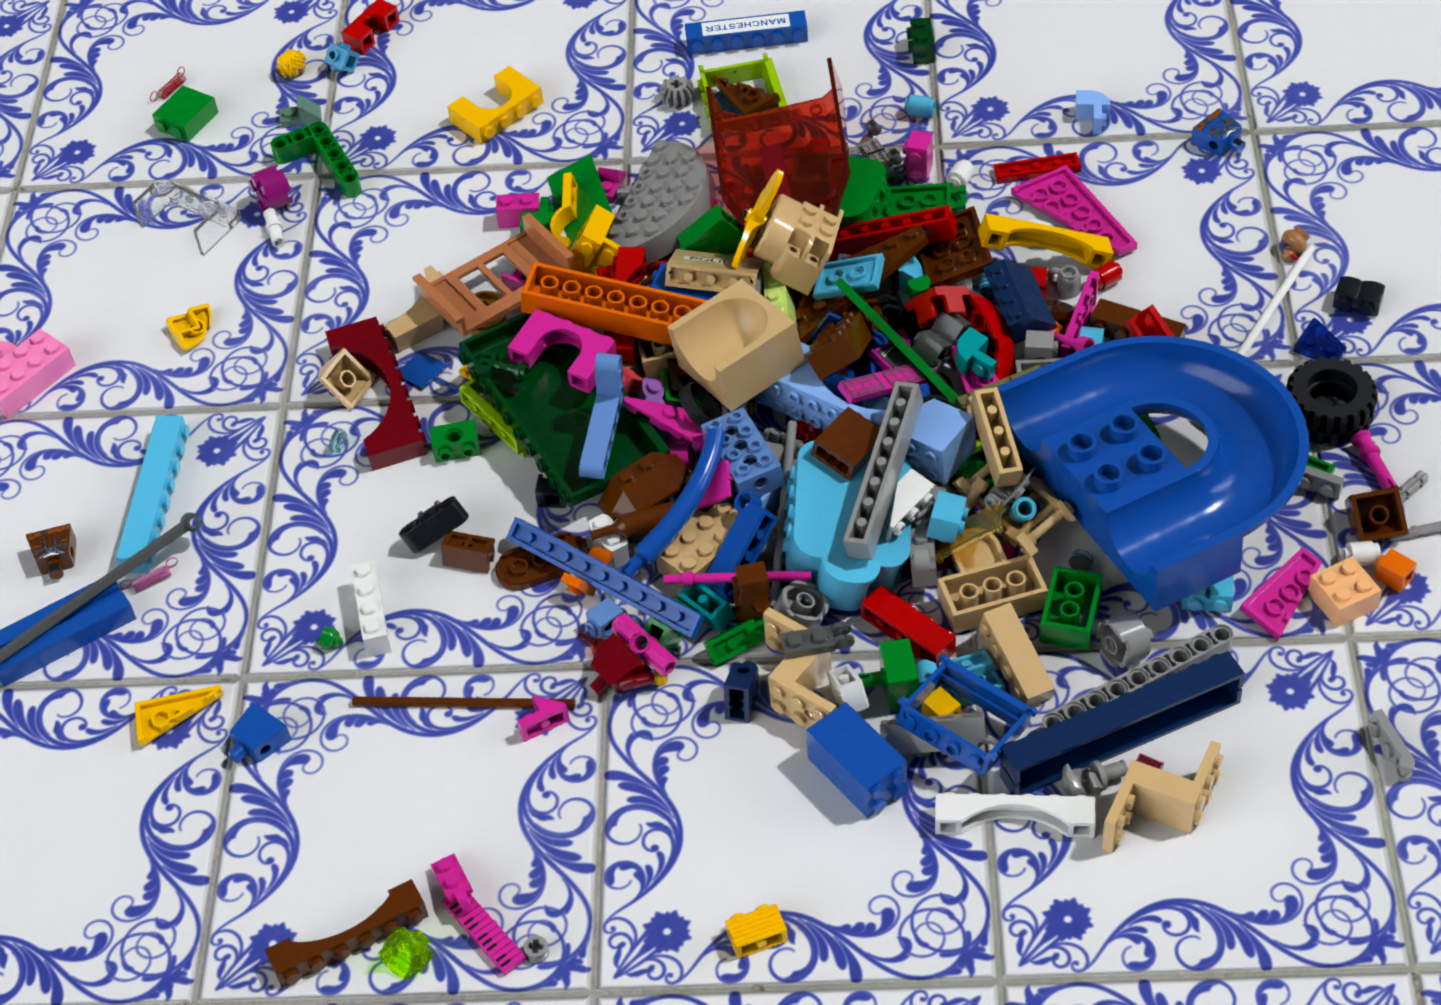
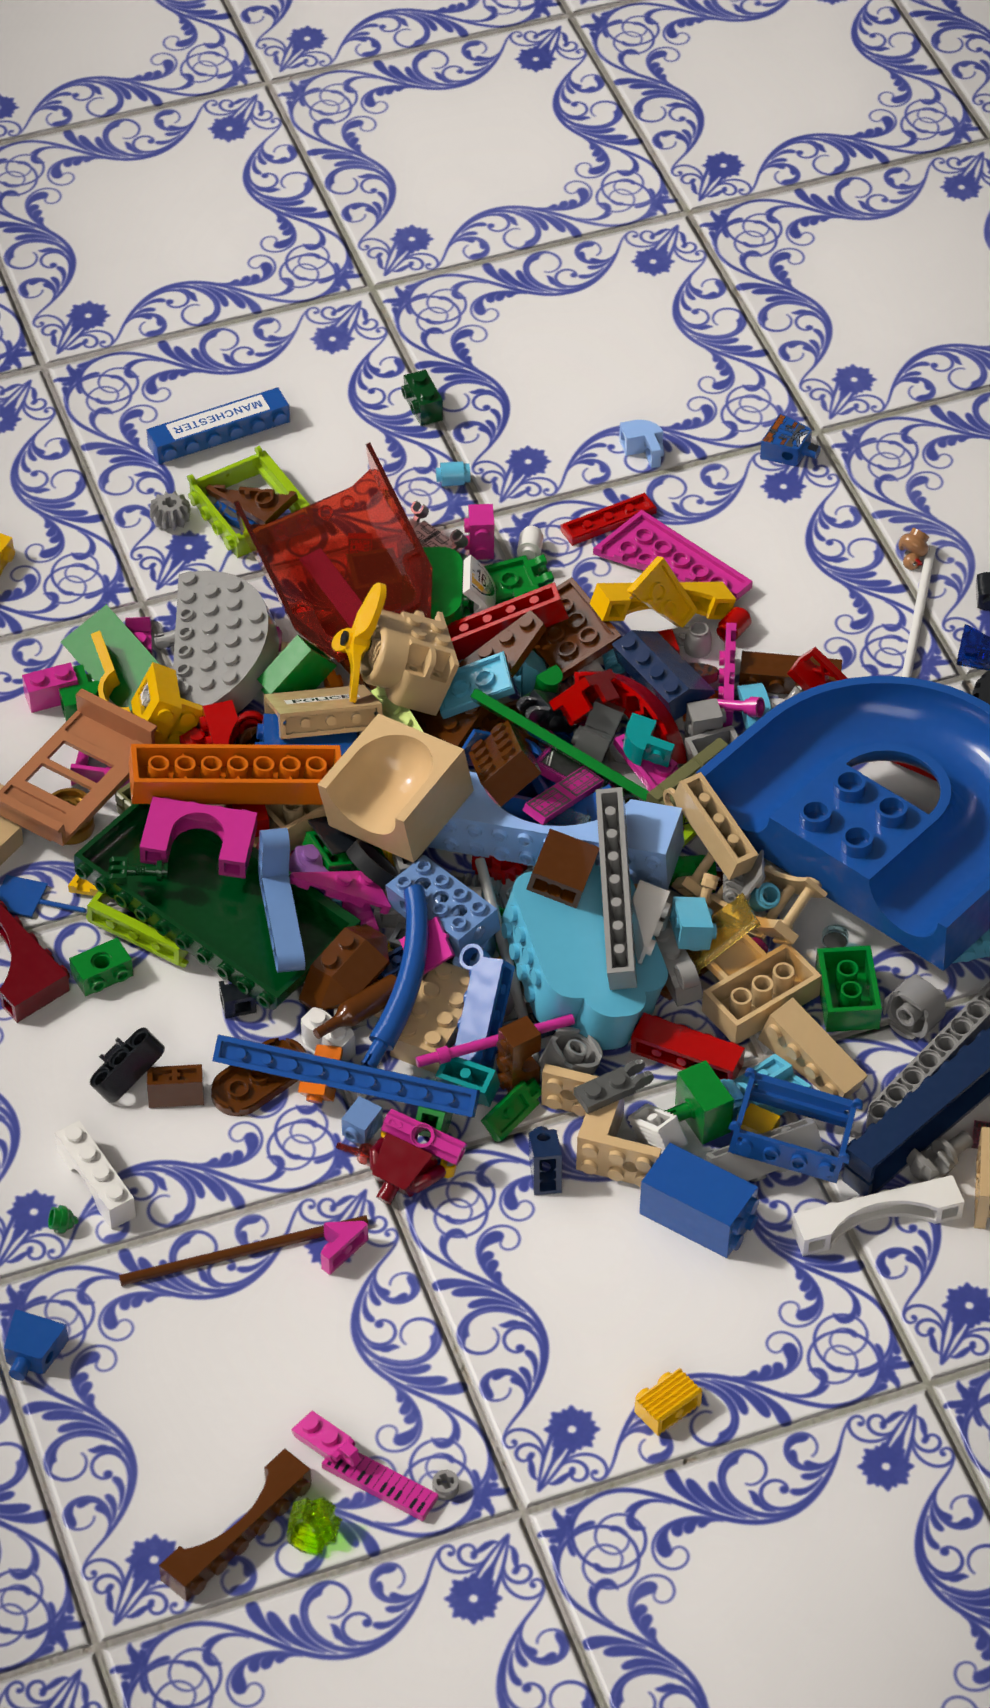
camera: 25 degrees left, 0 degrees up
none -> white slope [463,555,496,613]
none -> yellow wing [626,556,698,628]

